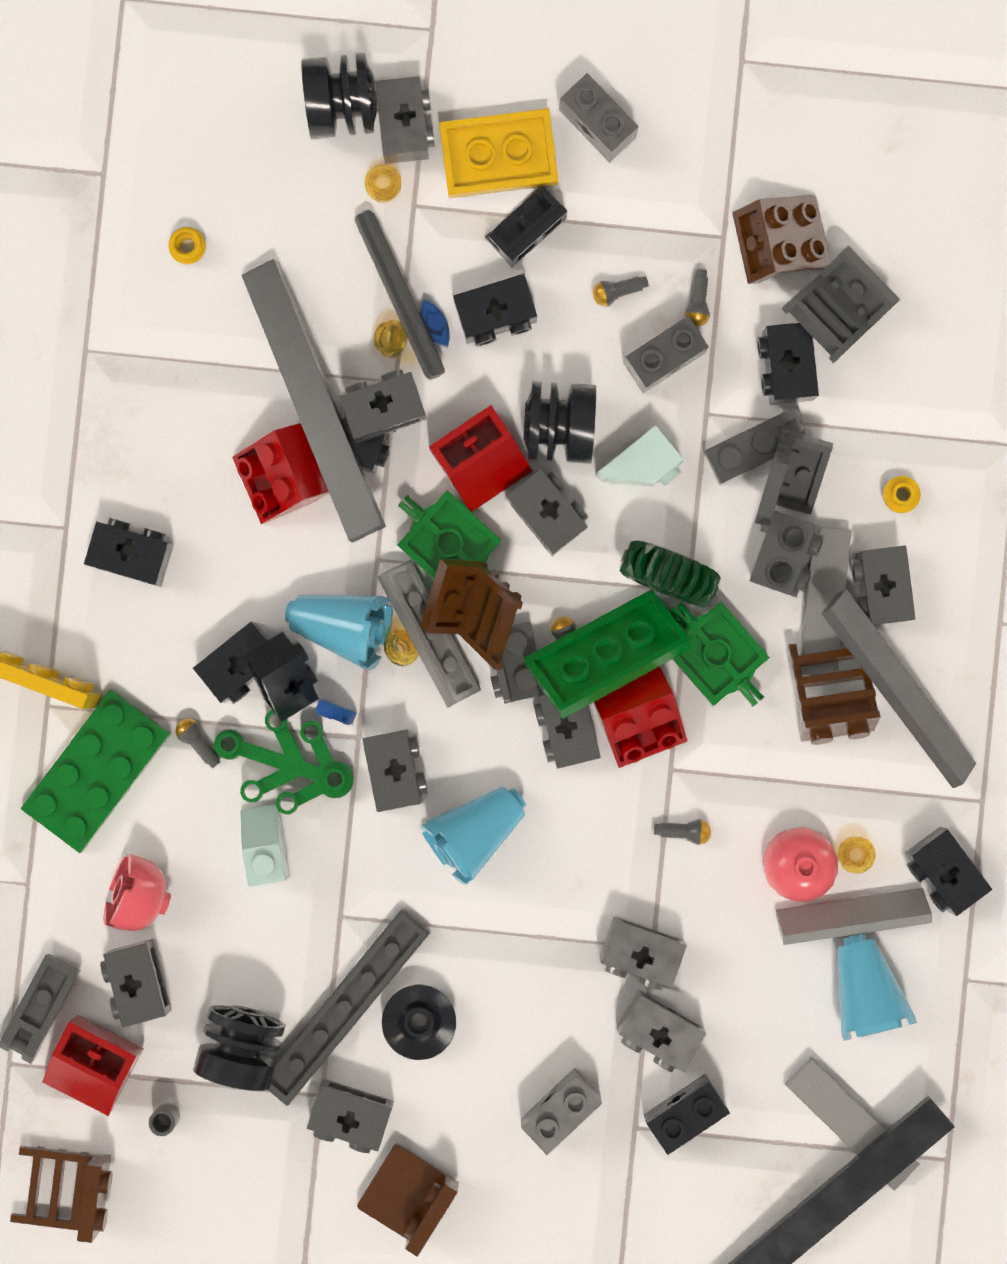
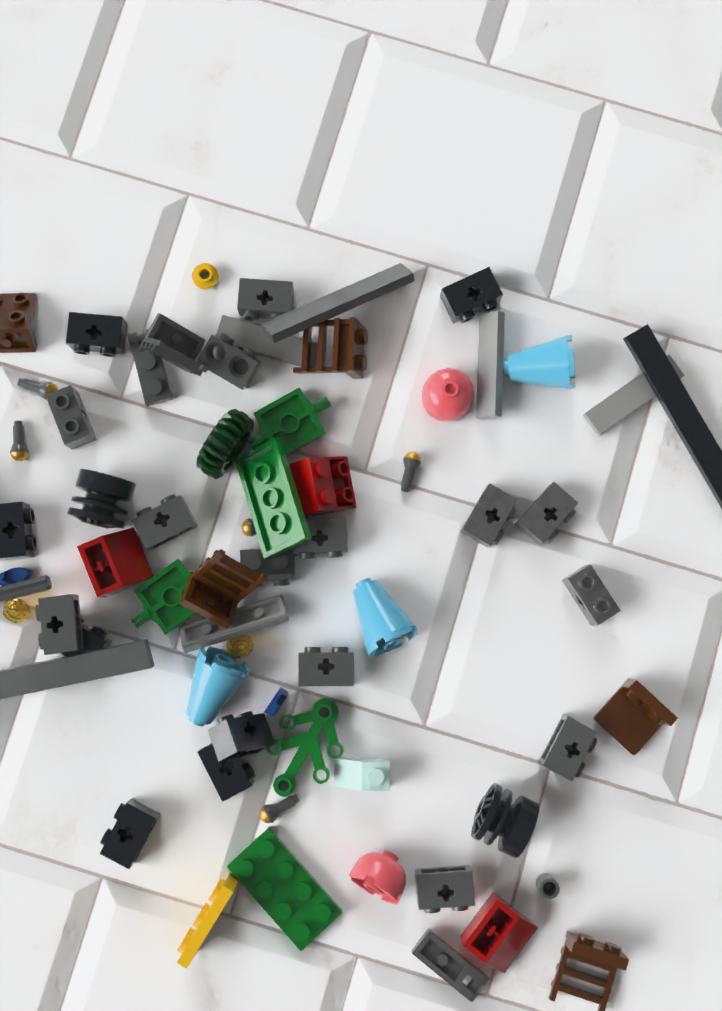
camera: 85 degrees left, 5 degrees down
red slope [232,423,329,525] -> none
dark grey tile [268,908,431,1106] -> none
black dish [381,984,456,1060] -> none
light aqua slope [596,425,684,487] -> none
black brick [644,1074,730,1156] -> none
dark grey plate [781,246,901,364] -> none
clear yellow plate [838,836,876,874] -> none

